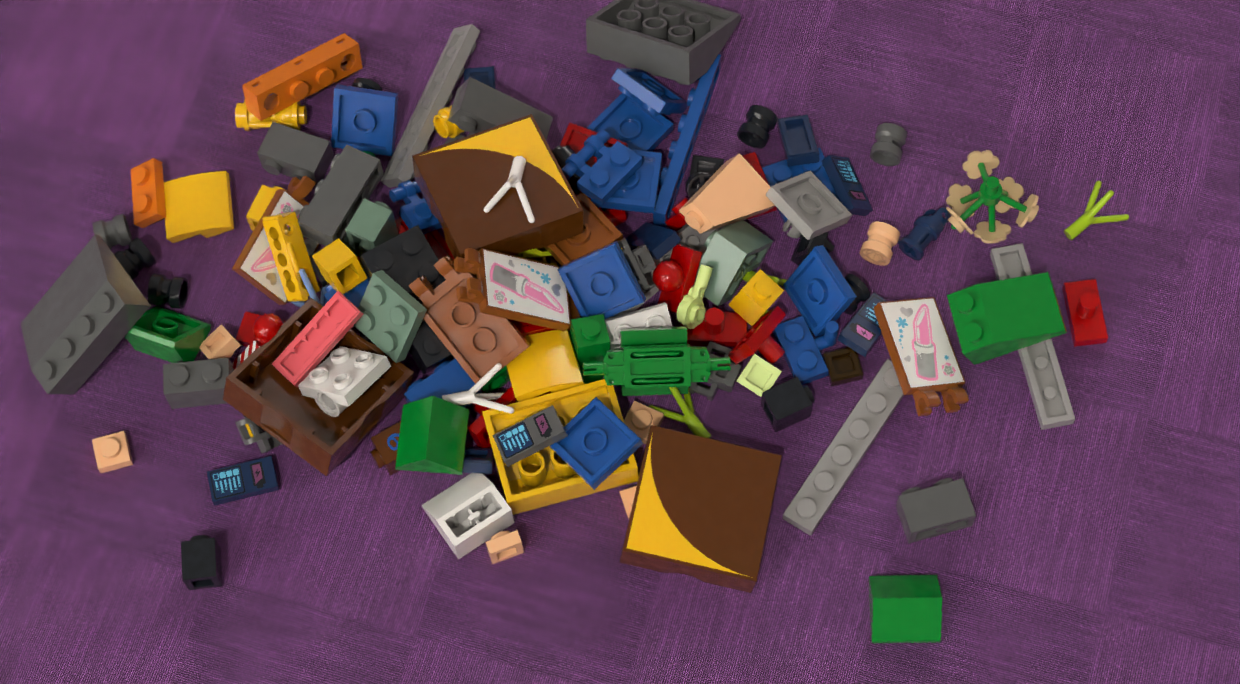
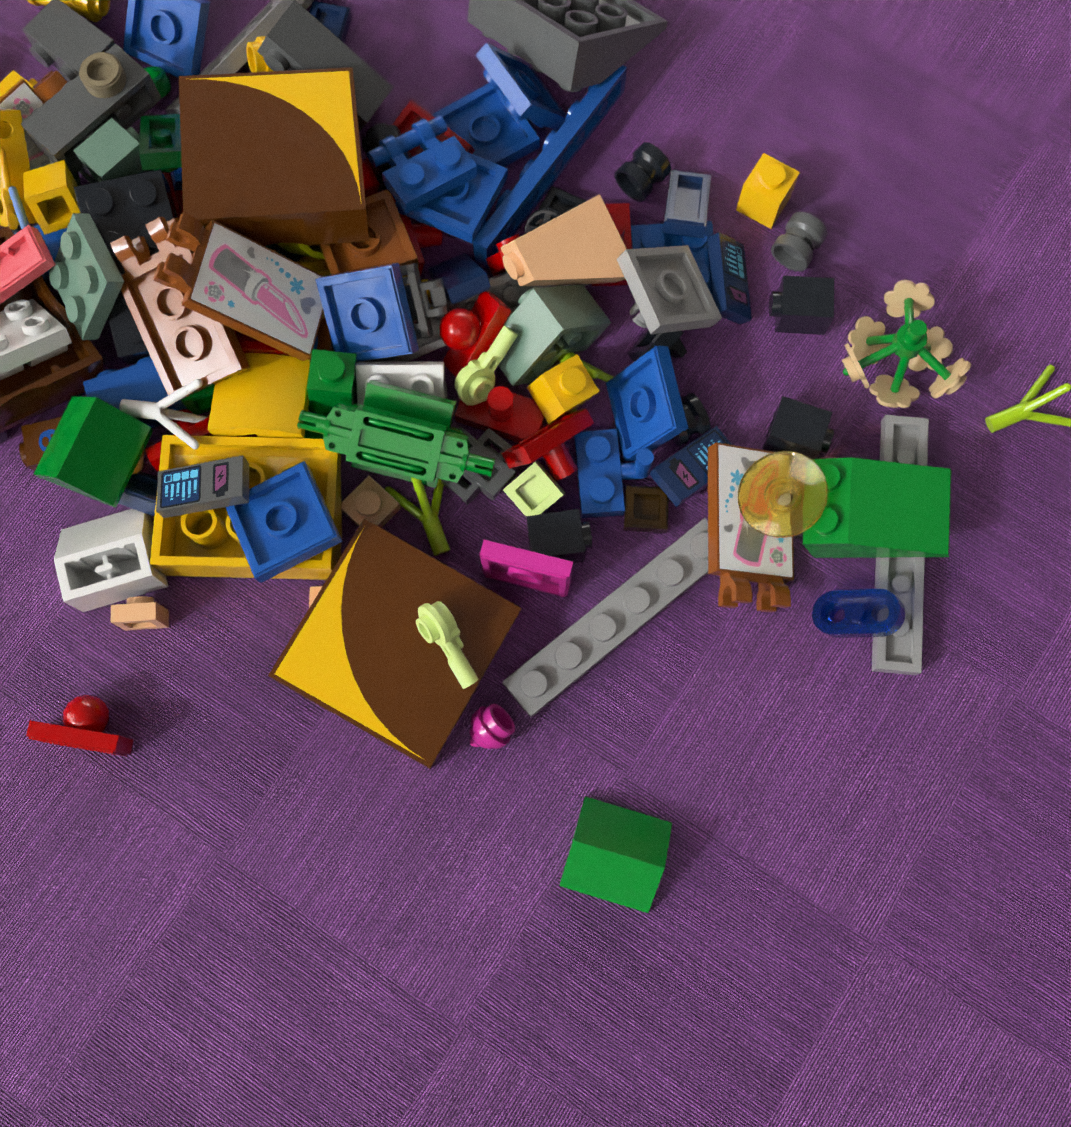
camera: 15 degrees right, 10 degrees up
white plant [484,156,535,223] -> none
light nougat wheel [860,221,900,266] -> none
dark grey brick [896,478,976,544] -> none
dark blue piece [898,207,950,261] -> none
red tile [1062,279,1108,347] -> none
none -> red tile [26,695,134,757]
none -> dark tan tile [79,52,126,98]
none -> dark green plate [139,114,182,173]
none -> yellowish green plate [416,601,479,689]
none -> dark pink plate [469,704,515,749]
none -> dark pink tile [479,540,573,597]
none -> yellow brick [736,153,800,229]
none -> clear yellow dish [738,451,828,538]
none -> black brick [762,396,835,463]
none -> black brick [769,275,834,335]
none -> clear blue plate [812,589,906,638]

